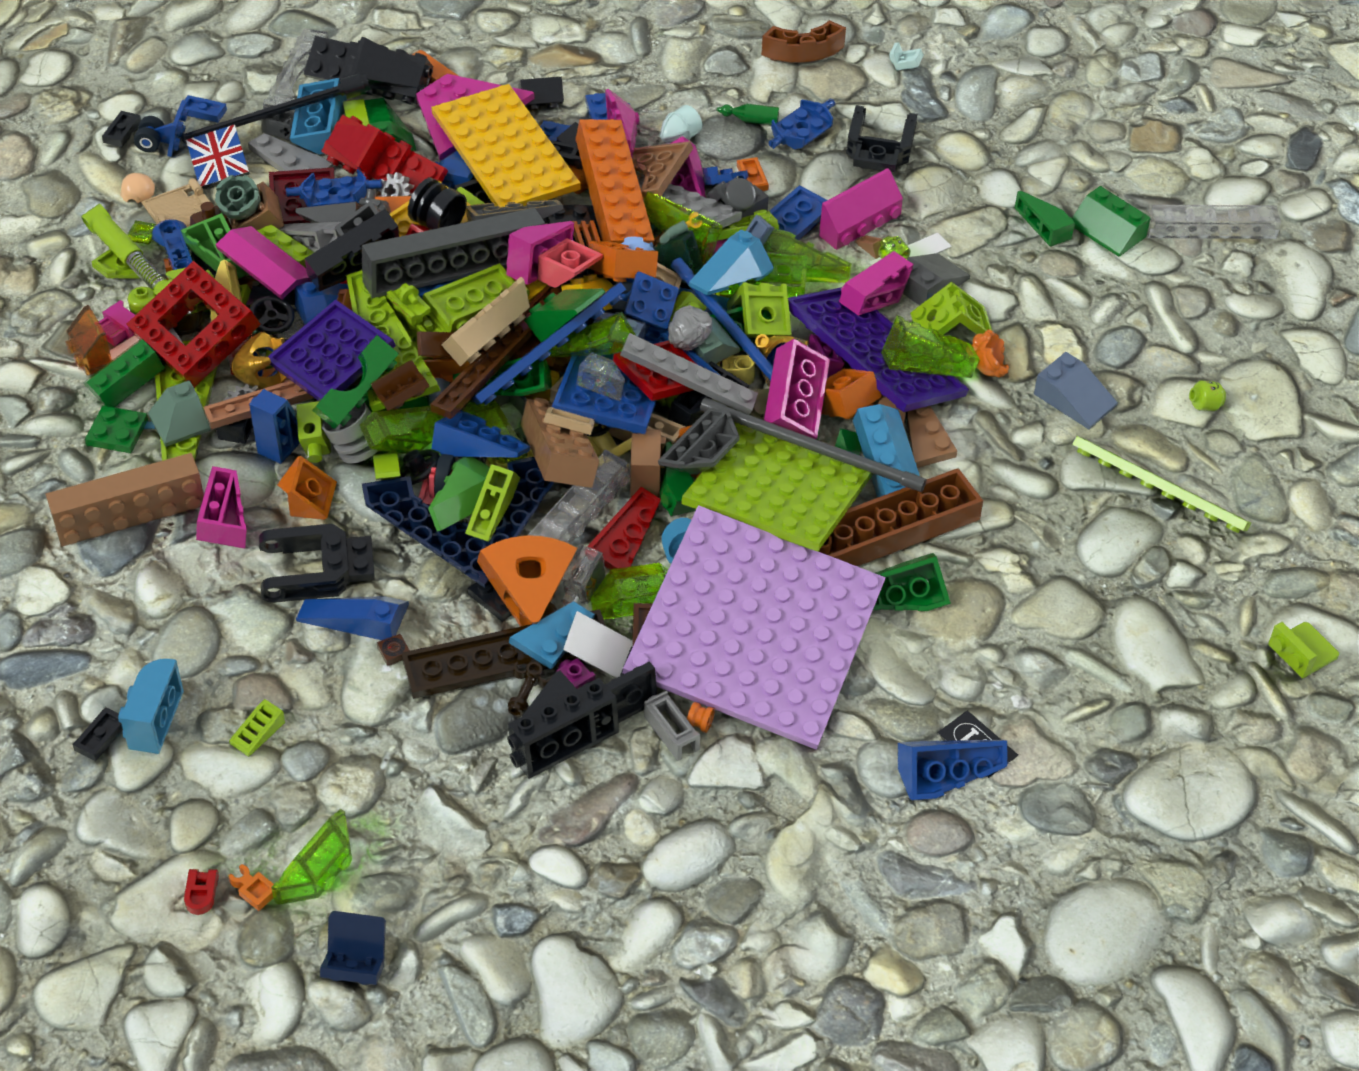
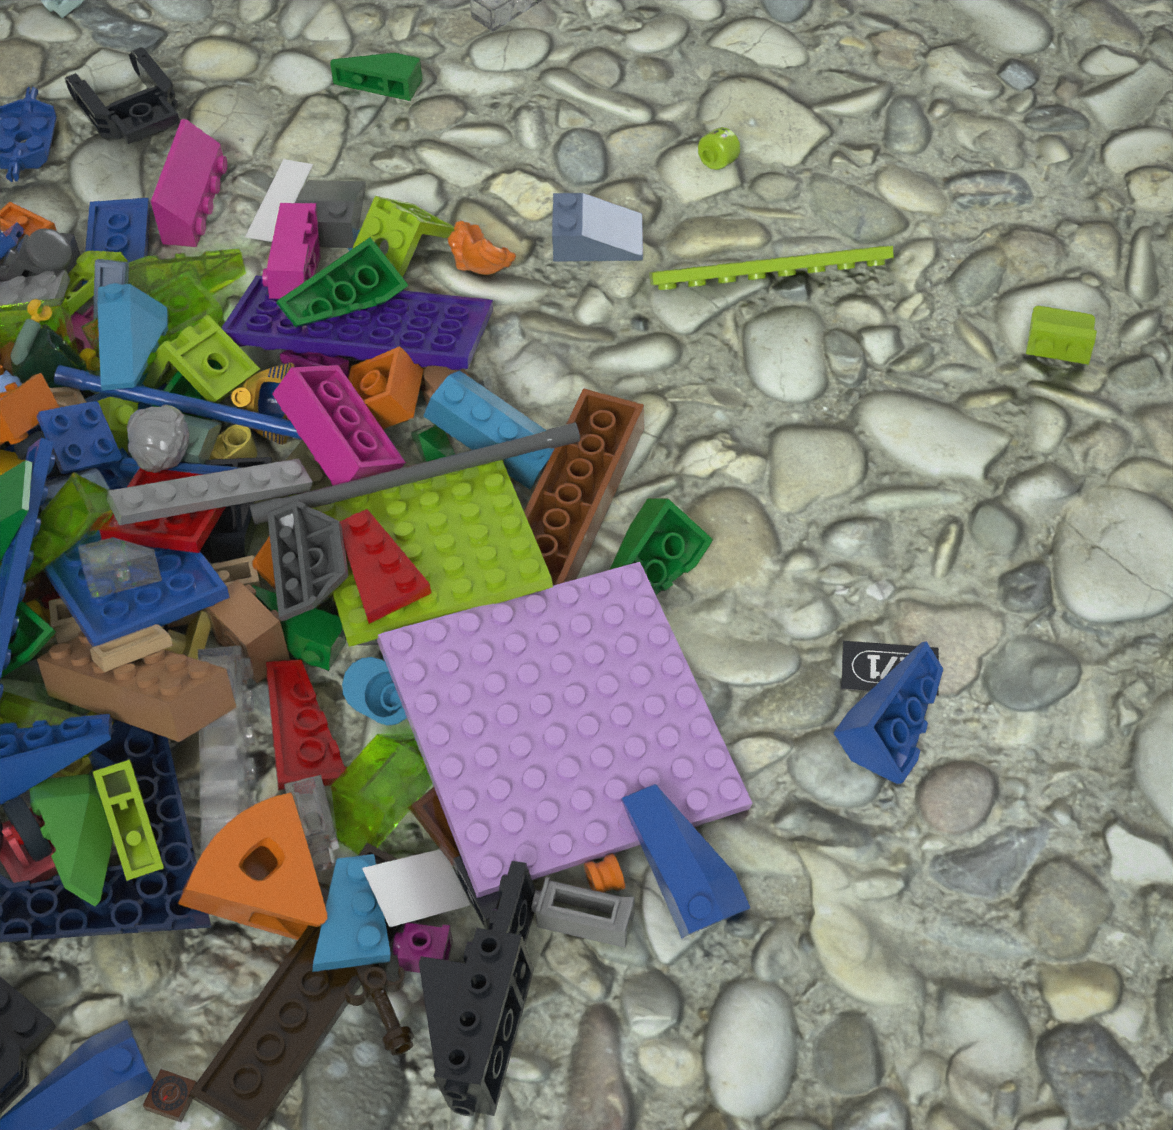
camera: 40 degrees left, 5 degrees up
black plate [468,581,512,622] -> none
medium nougat piece [855,235,886,259] -> none
clear neon green head [878,236,911,259] -> none
clear neon green wedge [881,315,980,378] -> none
medium nougat wing [906,406,957,468] -> none
slope [1072,186,1151,257] -> none
none -> green wedge [276,237,409,327]
none -> red wing [340,509,432,624]
none -> blue wedge [621,784,750,938]

